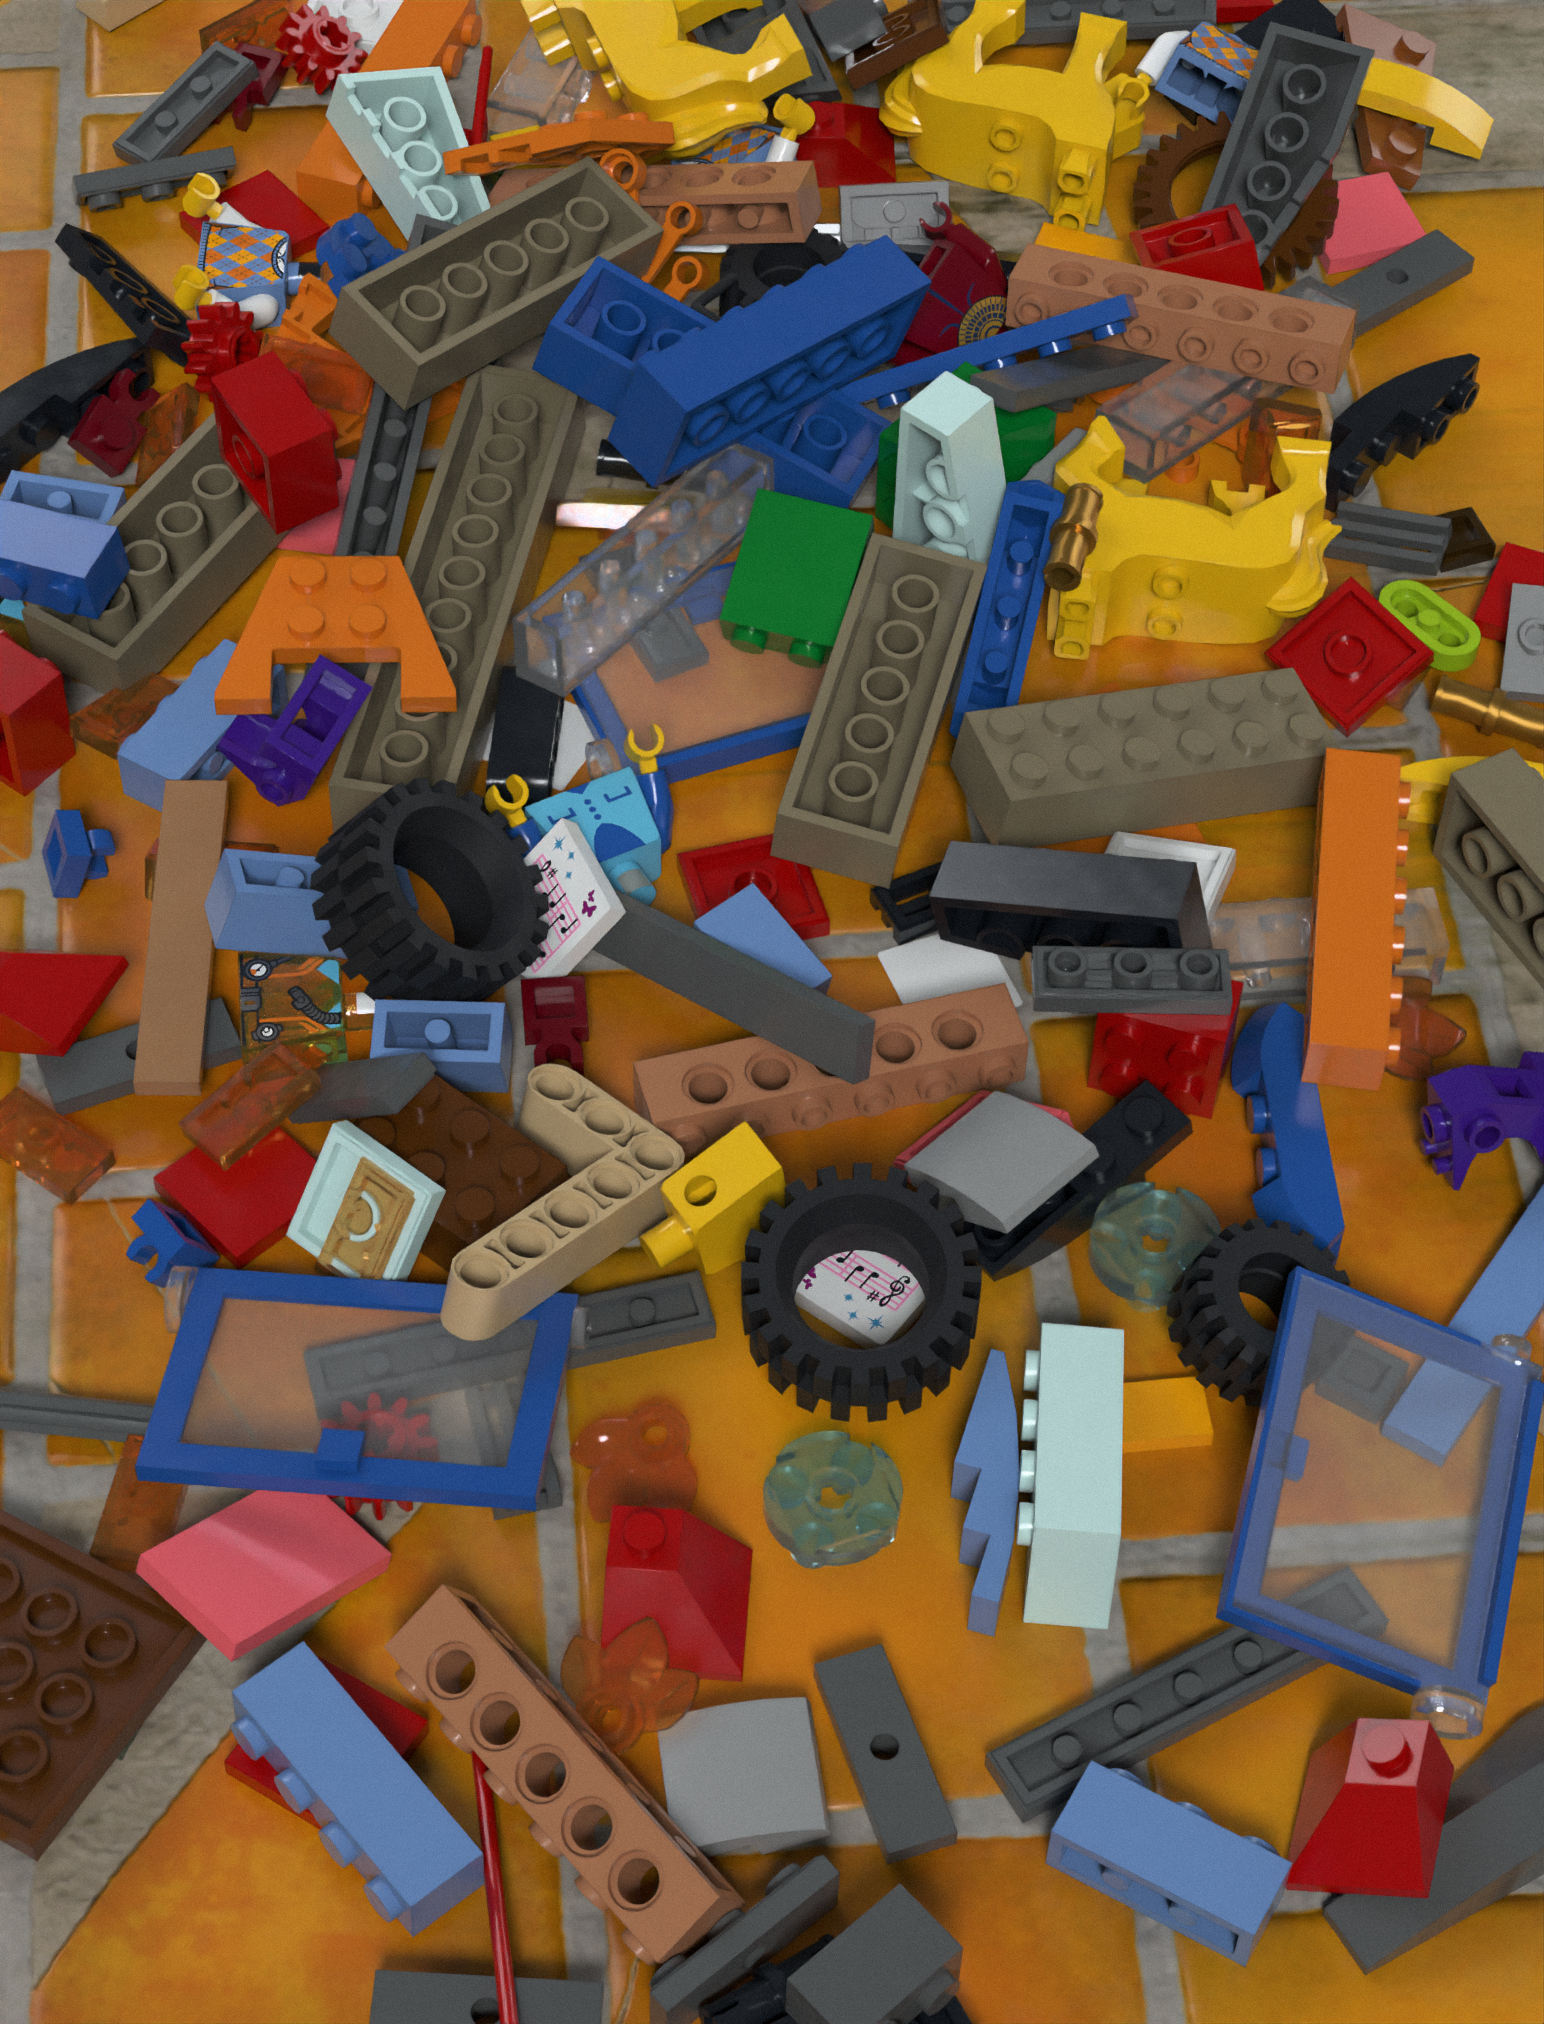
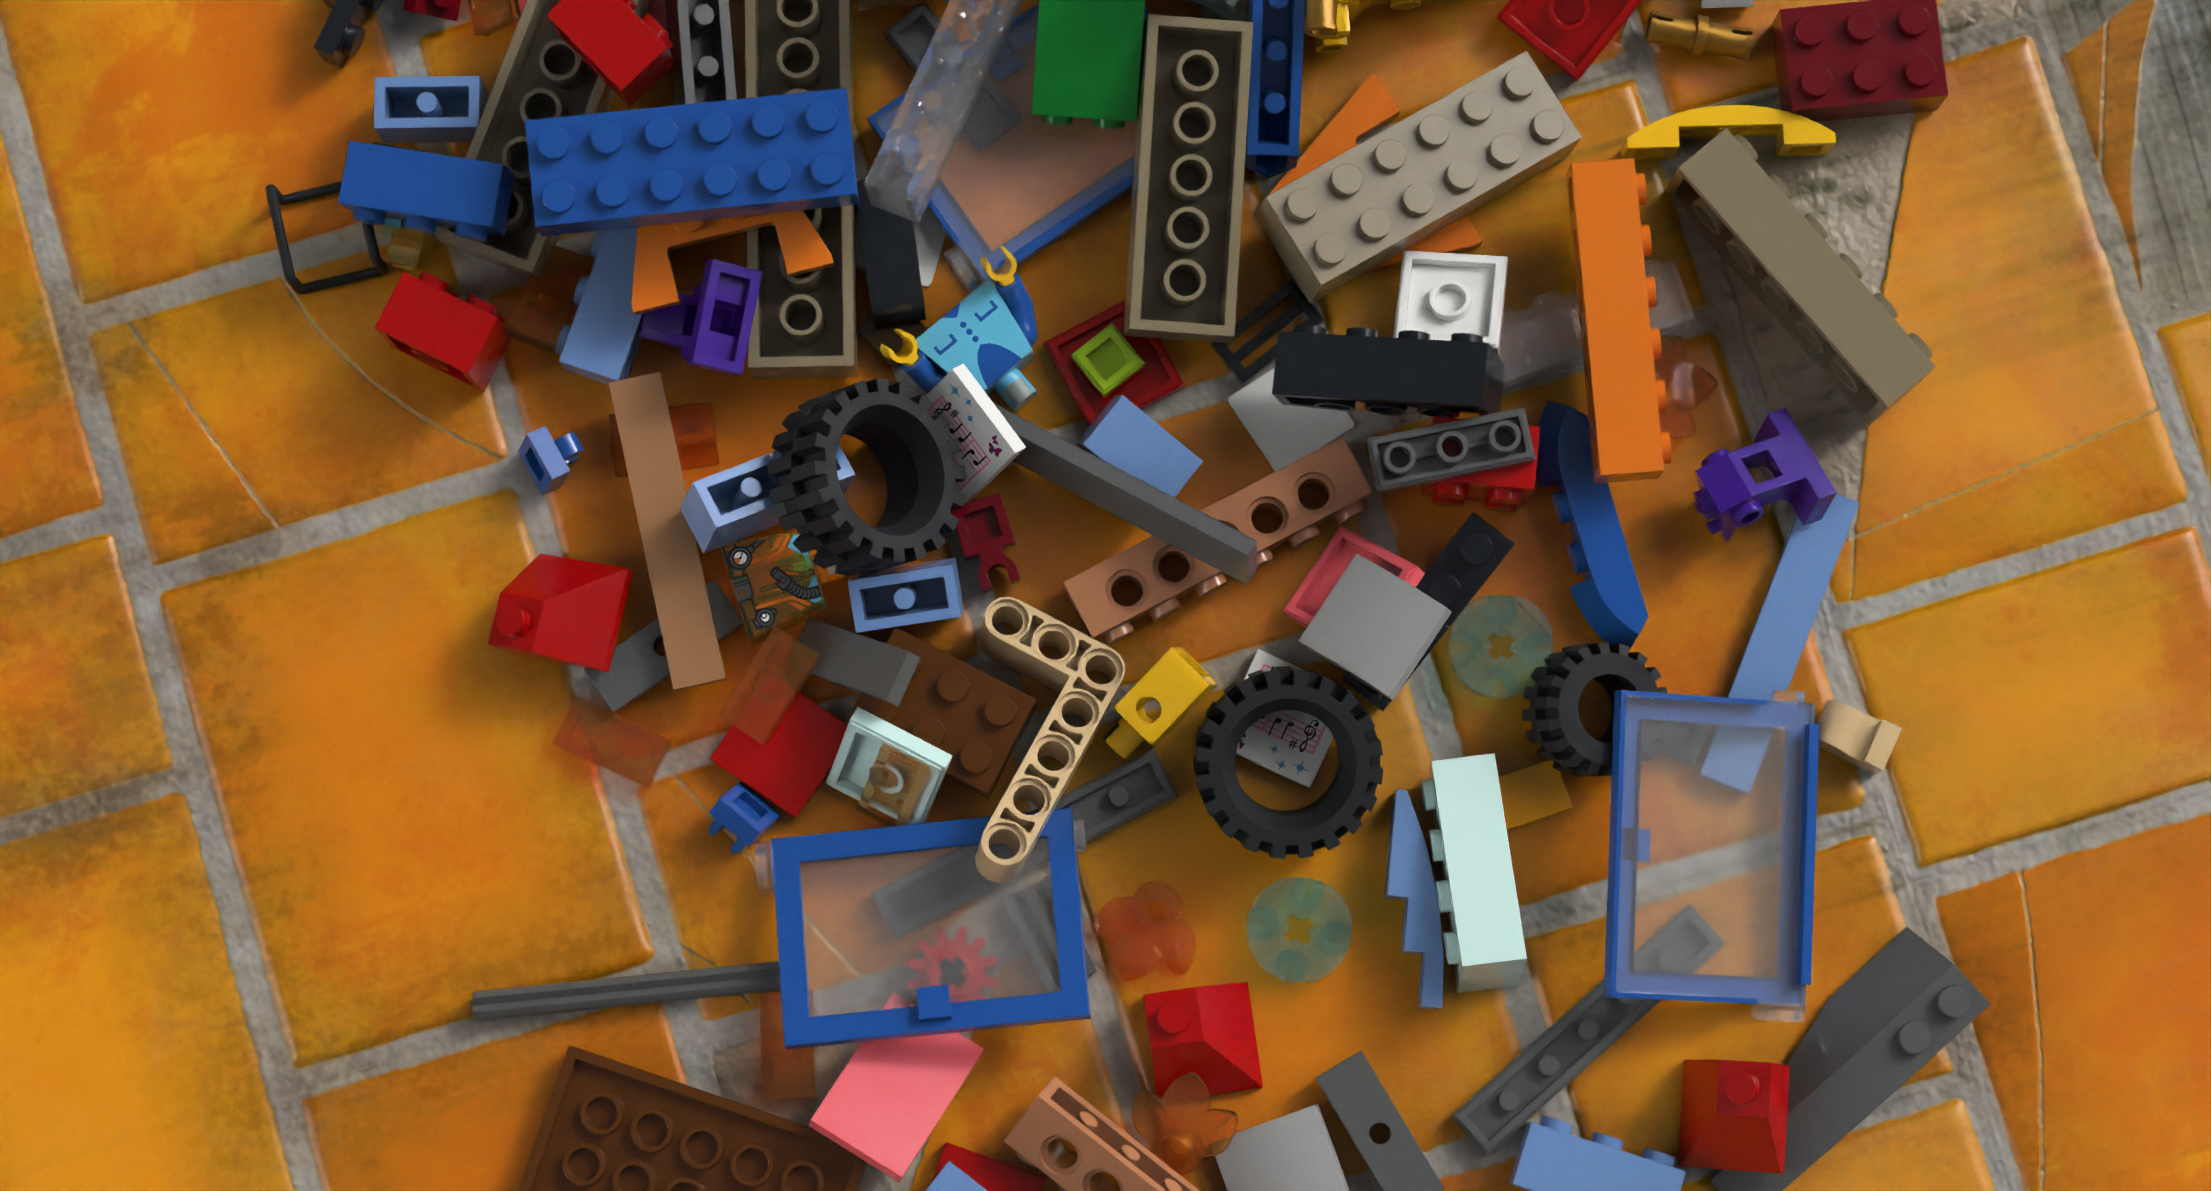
camera: 10 degrees left, 30 degrees up
none -> blue brick [525,88,859,237]
none -> lime tile [1071,323,1145,398]

